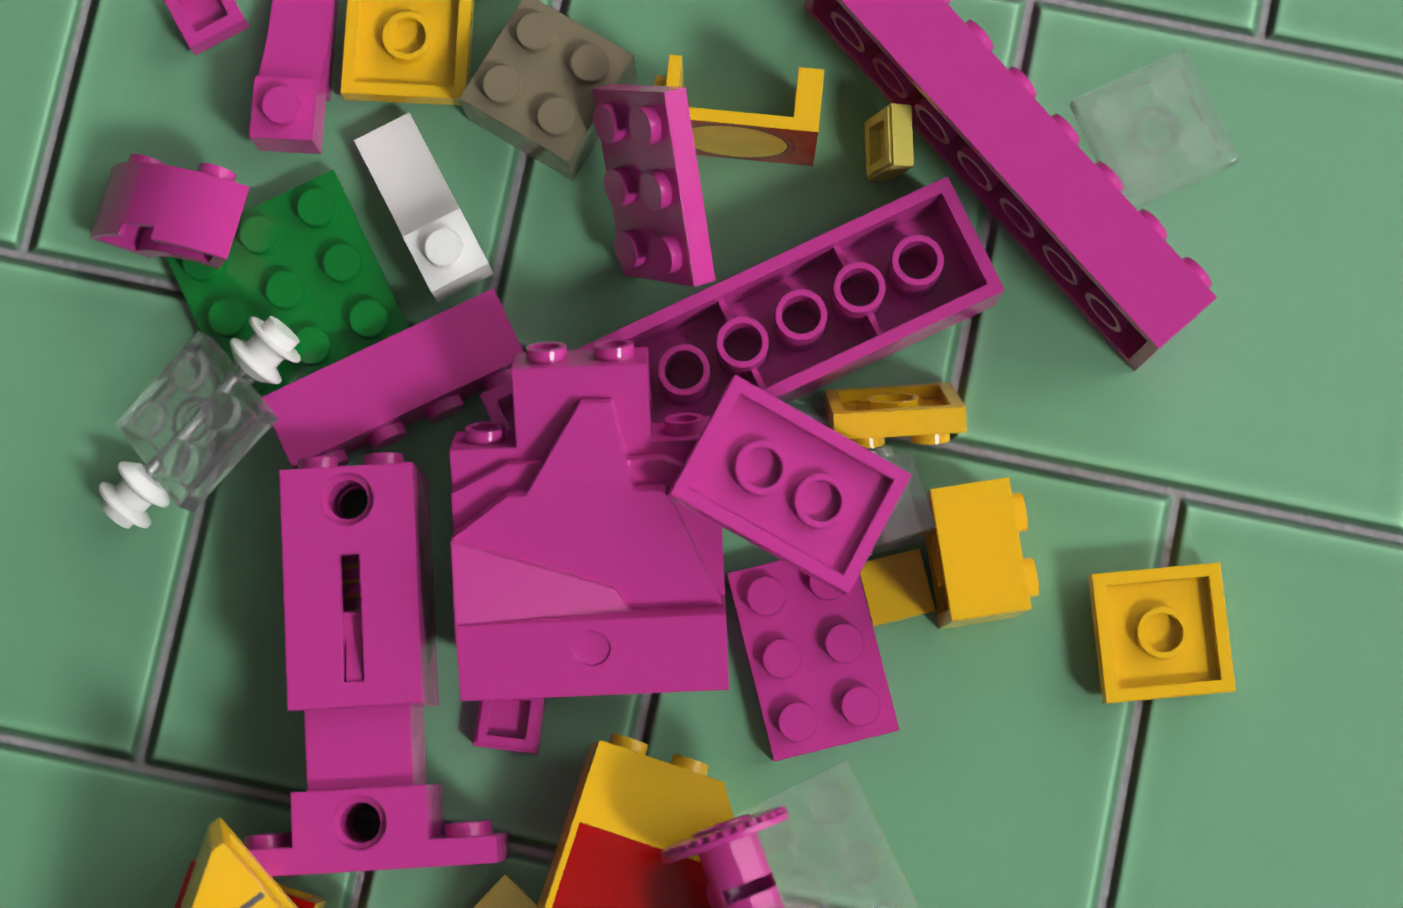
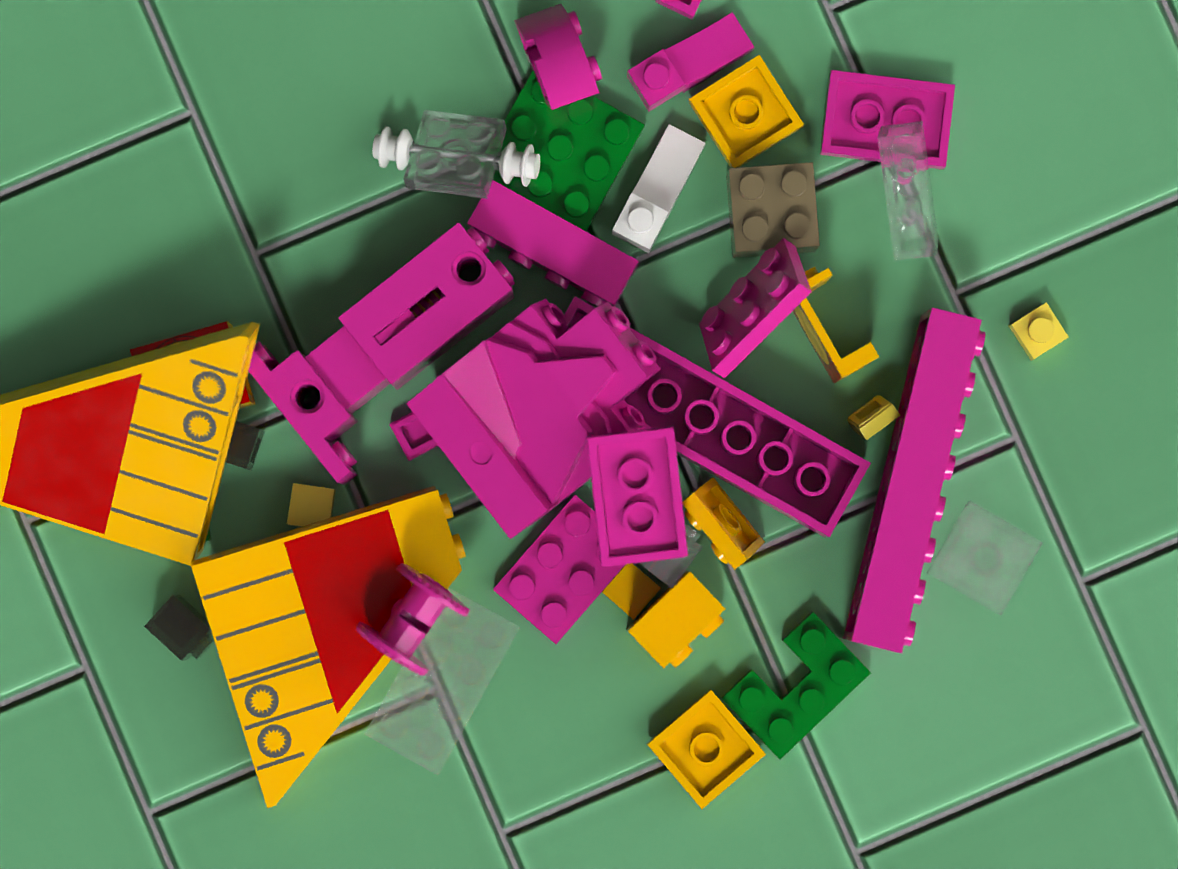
camera: 50 degrees right, 5 degrees up
none -> green plate [721,612,871,760]

